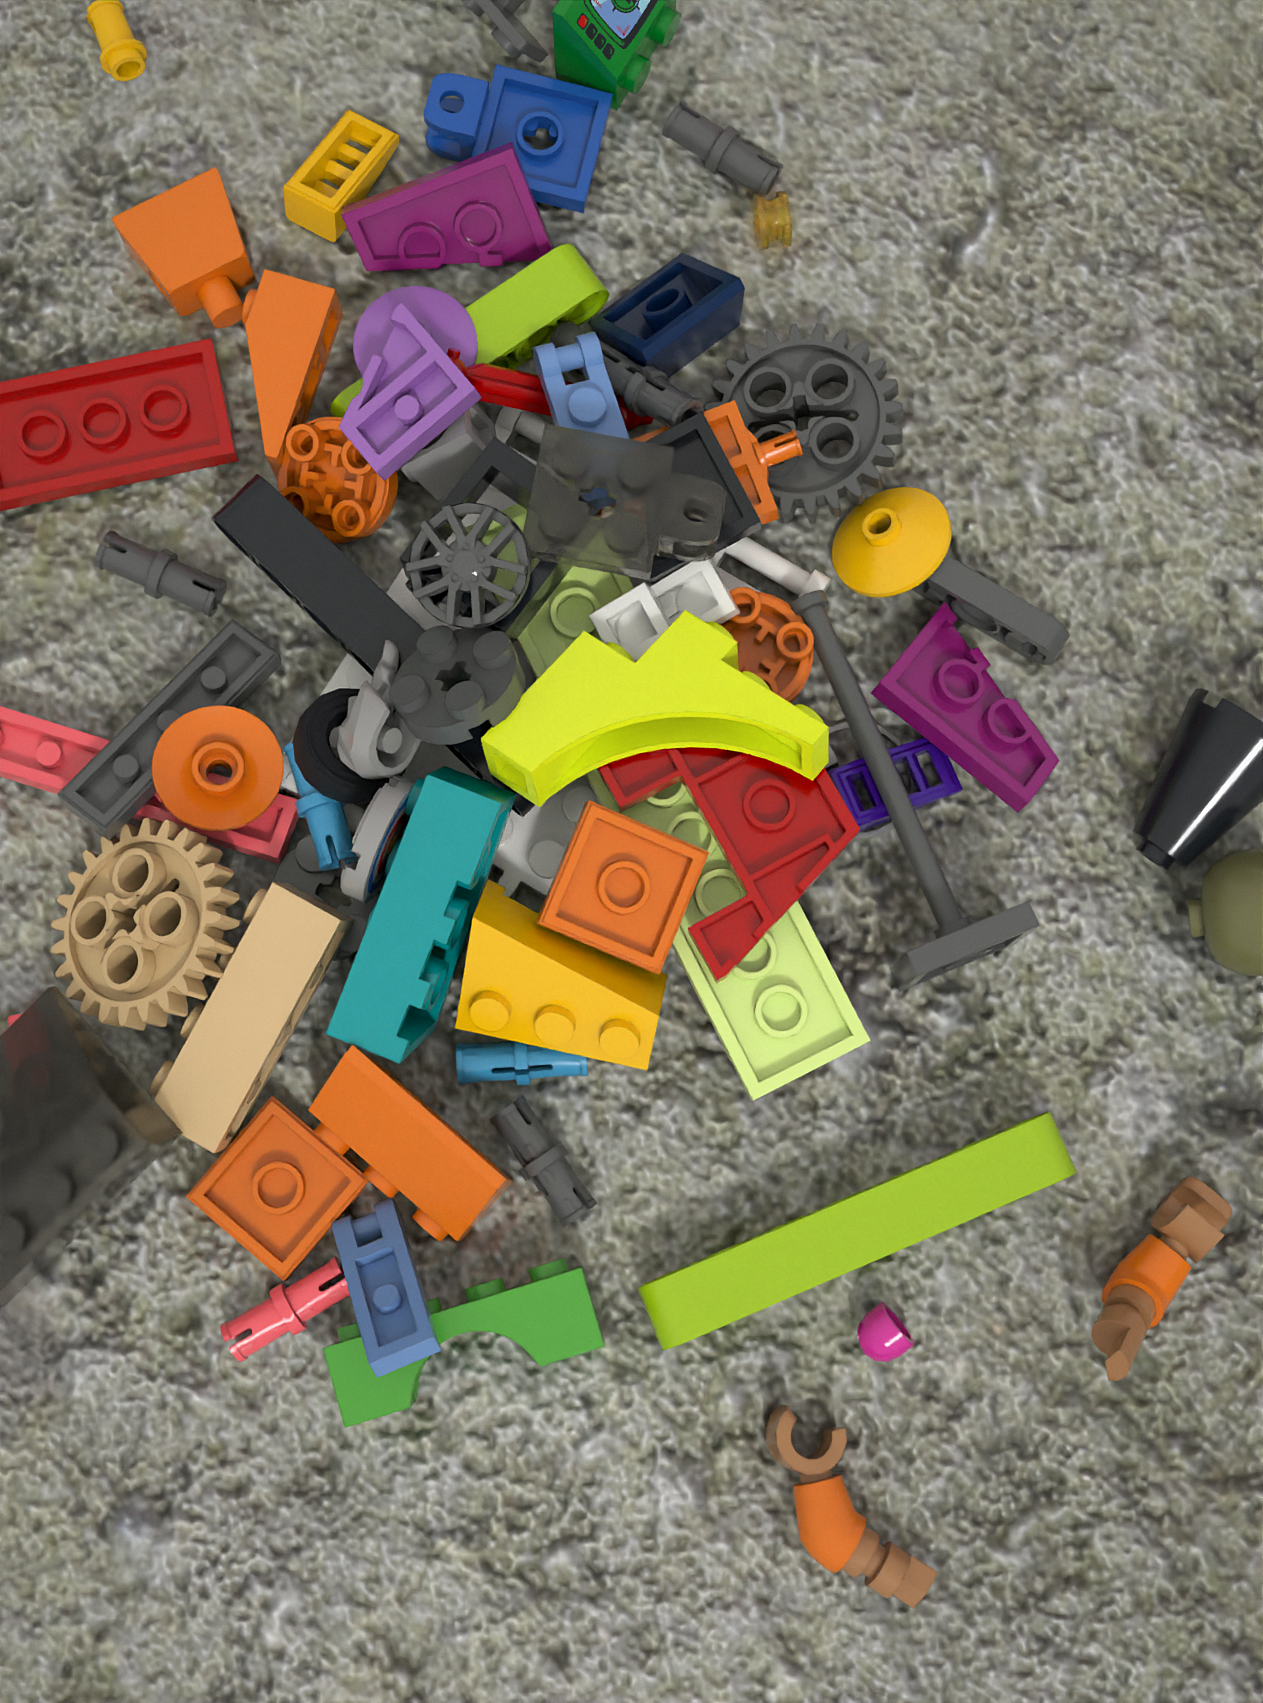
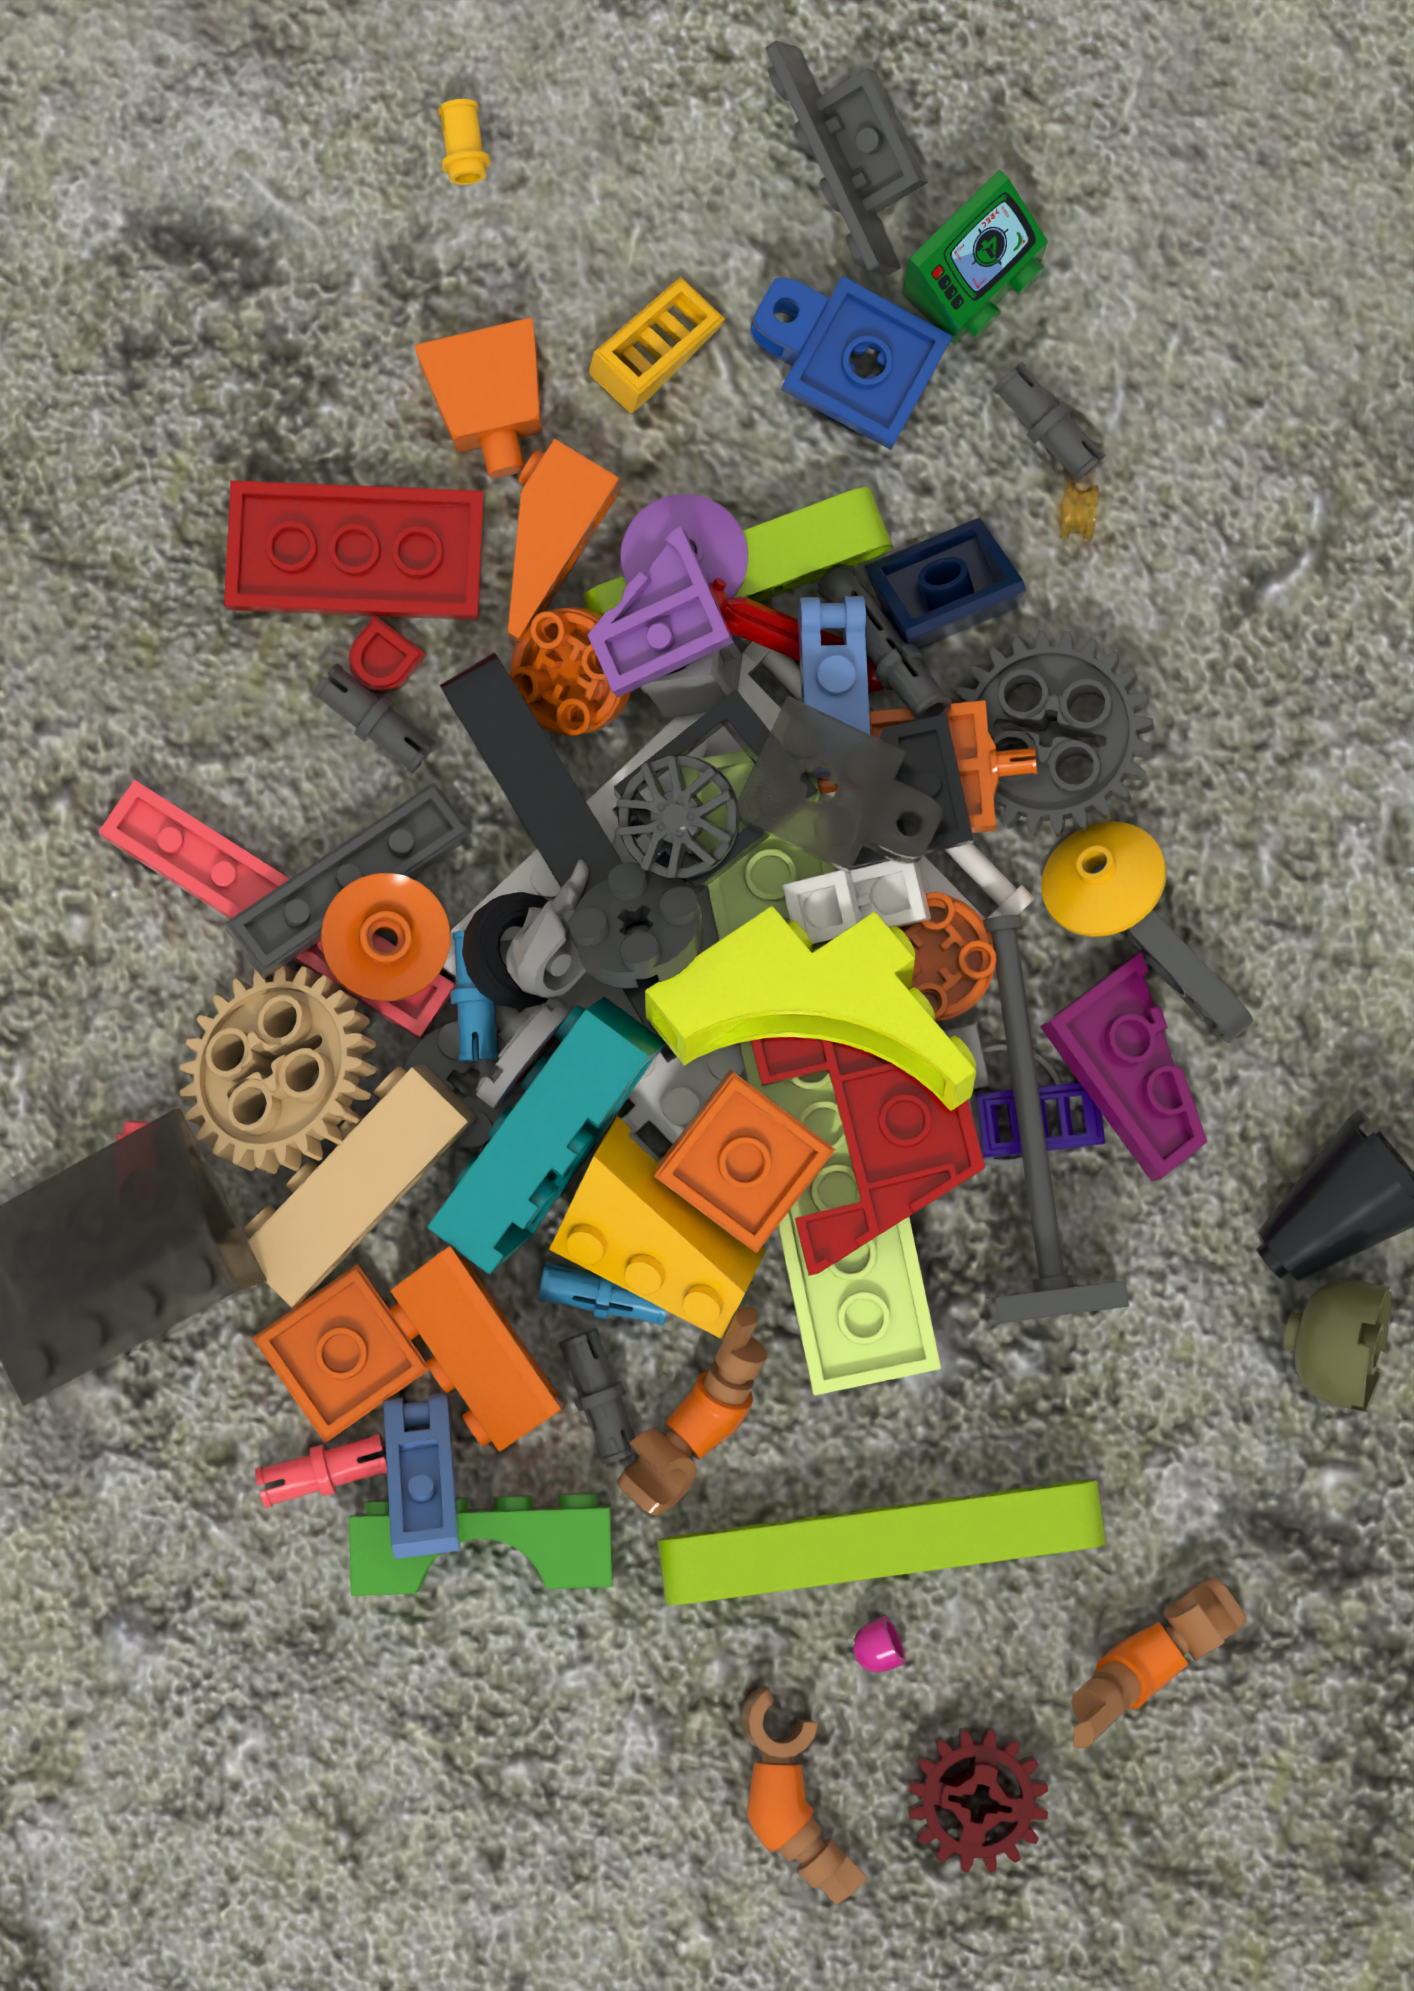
camera: 15 degrees right, 5 degrees up
magenta wing [341,142,554,271] -> none
none -> red tile [349,615,426,694]
none -> medium nougat piece [617,1307,767,1516]
none -> dark red gear [907,1727,1049,1873]

